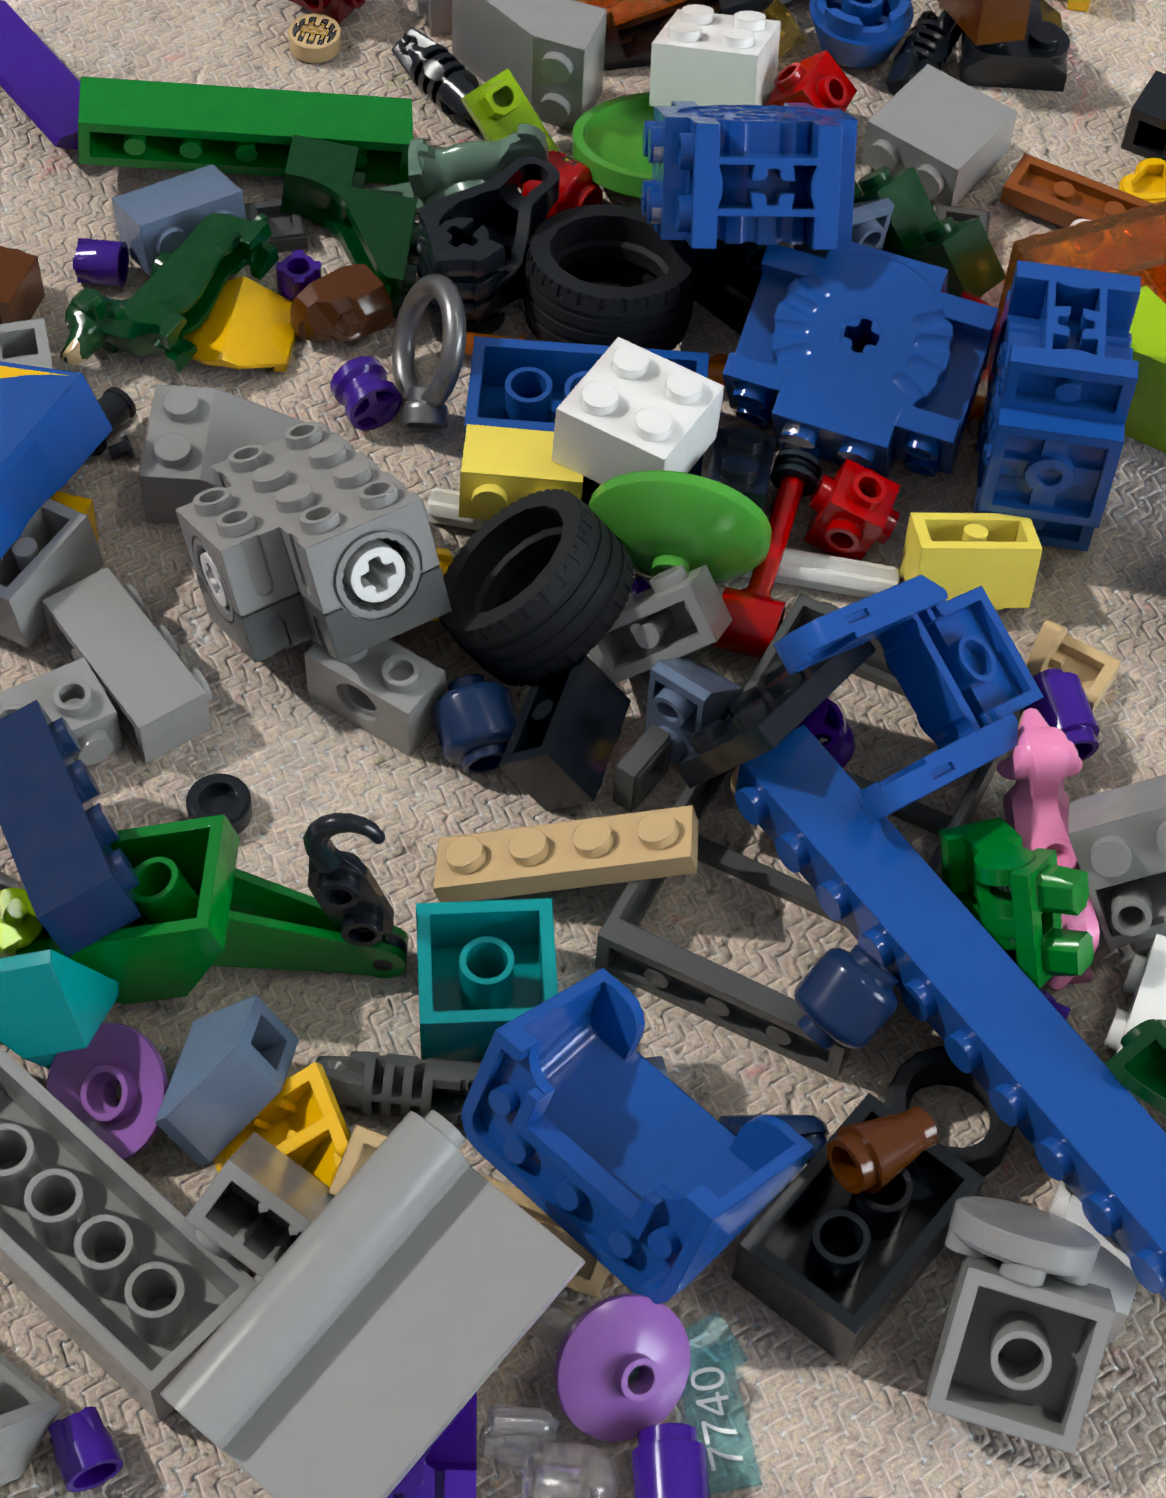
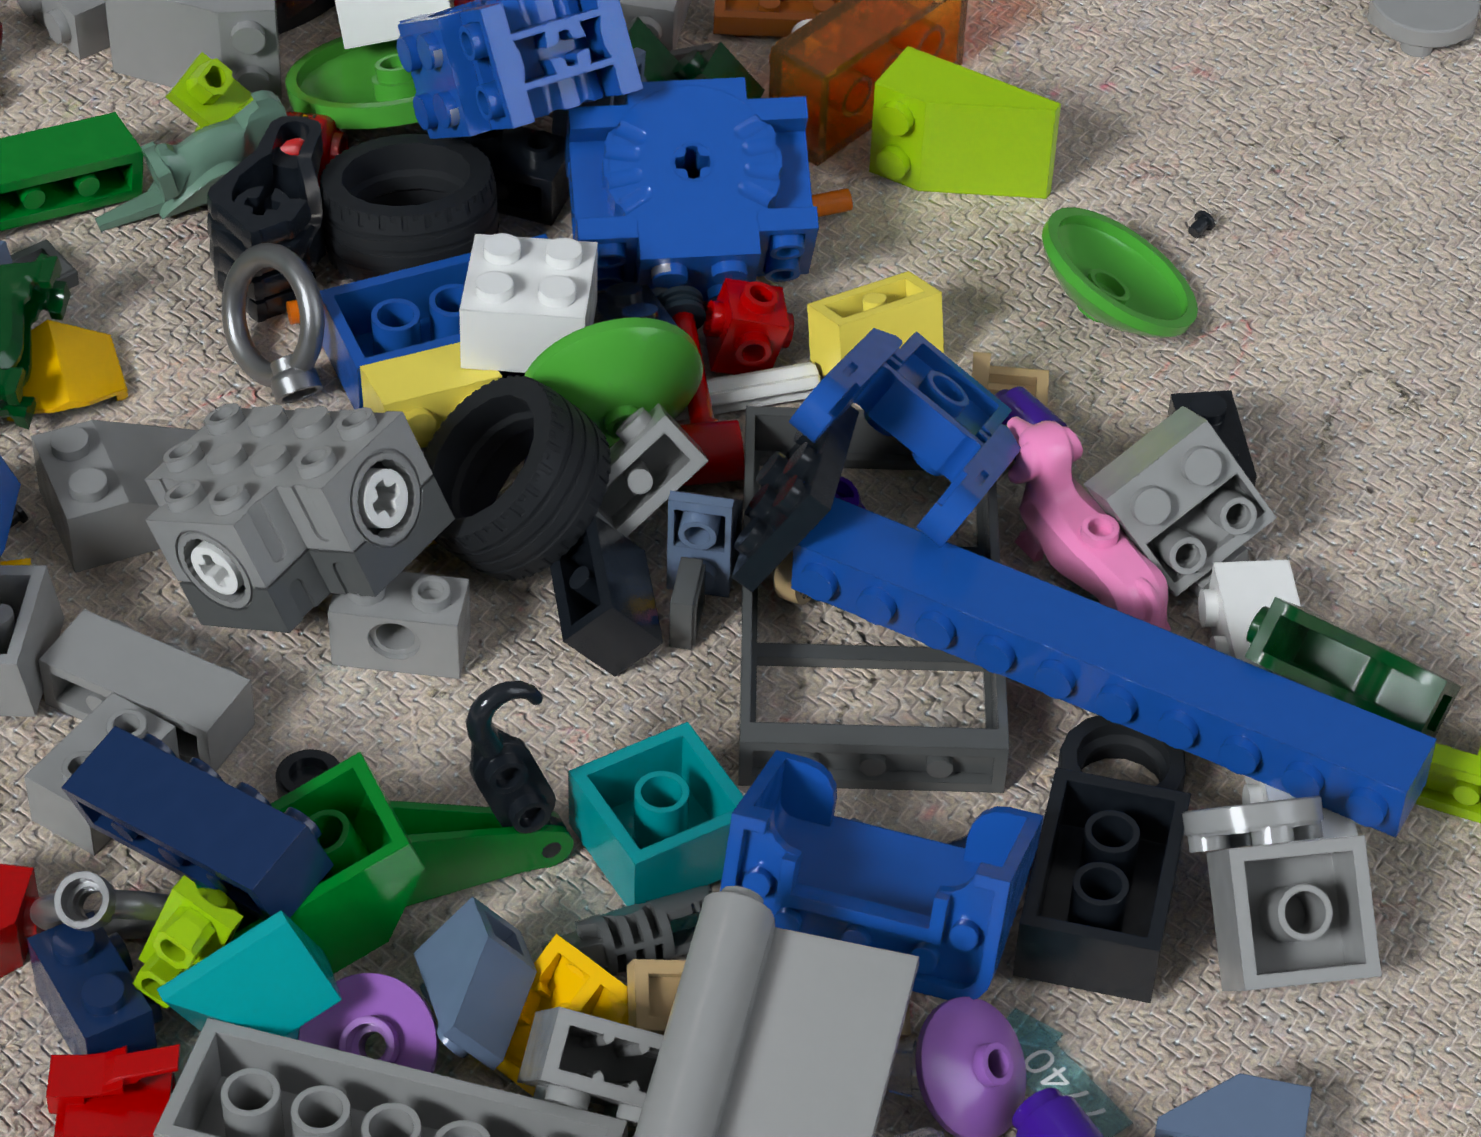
camera: 25 degrees left, 10 degrees down
dark purple hose [276,250,322,302] -> none
dark green arch [280,134,419,319] -> none
reddish brown rock [290,263,393,343] -> none
dark purple wheel [330,356,402,431] -> none
black hinge [392,27,480,132] -> none
dark blue head [432,674,517,774] -> none
tan plate [433,805,699,902] -> none
dark blue head [794,945,898,1050] -> none
reddish brown cone [827,1106,938,1194] -> none
green hips [938,817,1094,989] -> none
blue piece [972,260,1141,552] -> none

